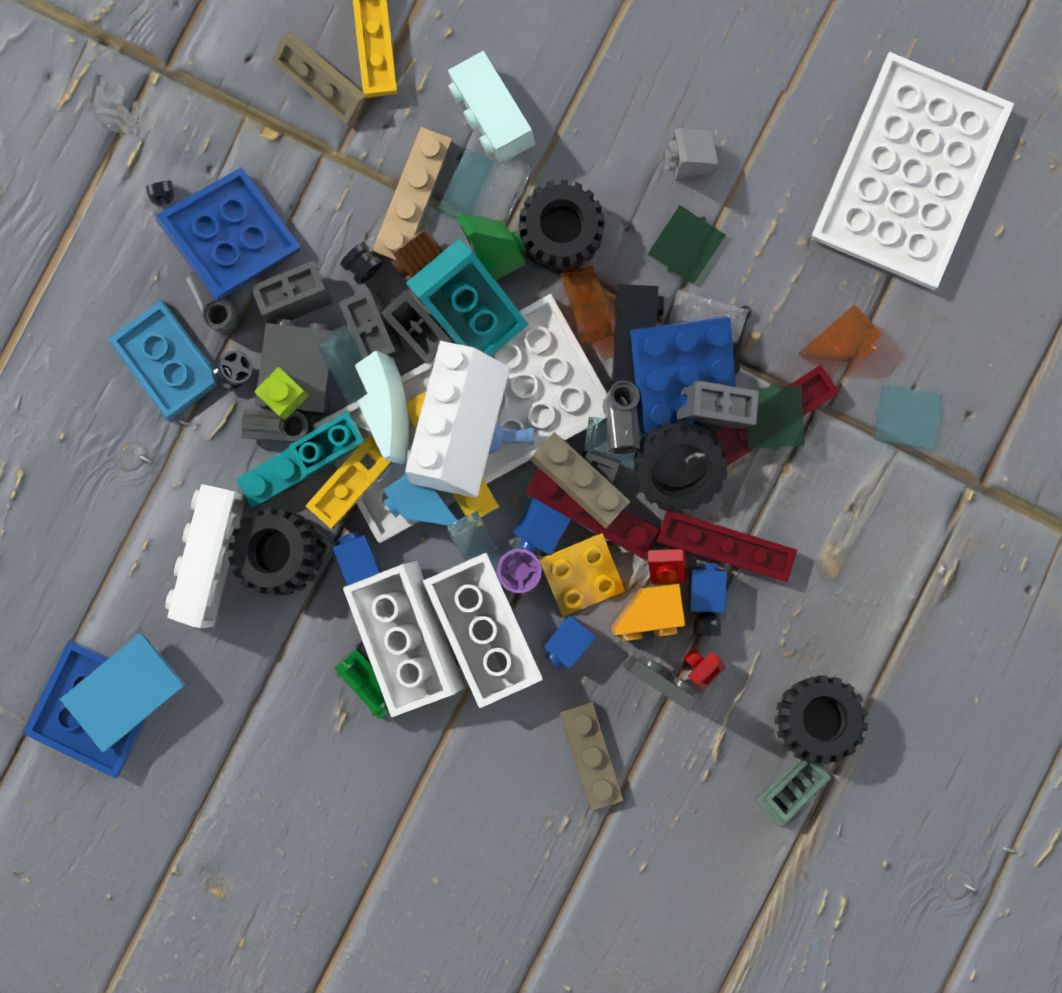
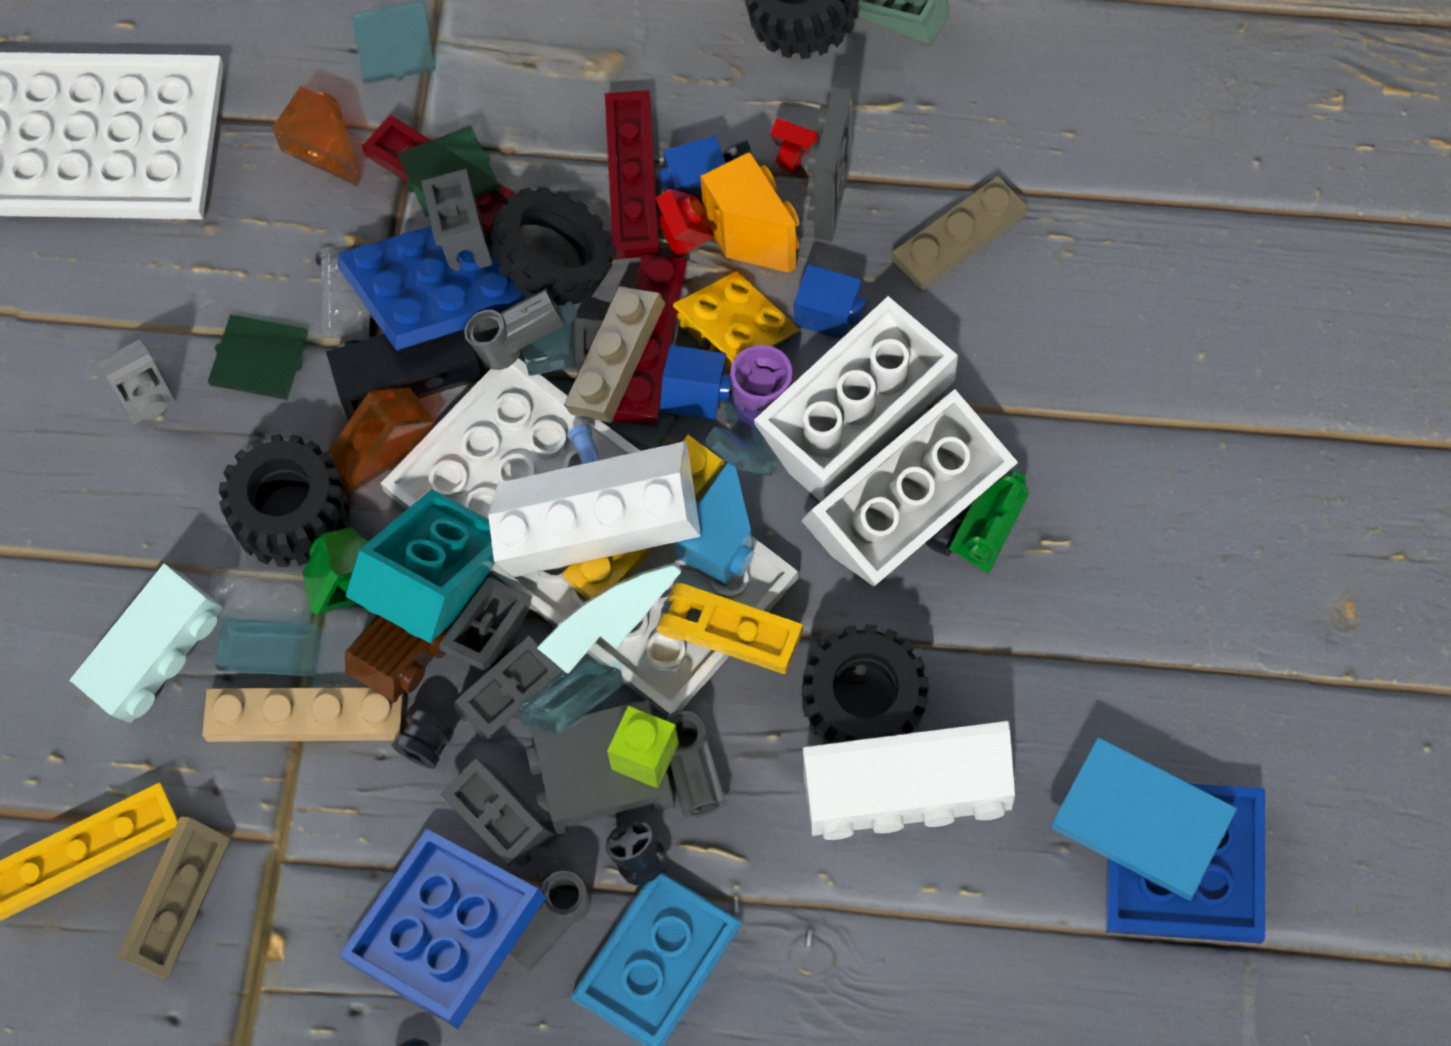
camera: 110 degrees left, 20 degrees down
teal slope [236,411,365,509] -> none
blue brick [333,531,382,586] -> none

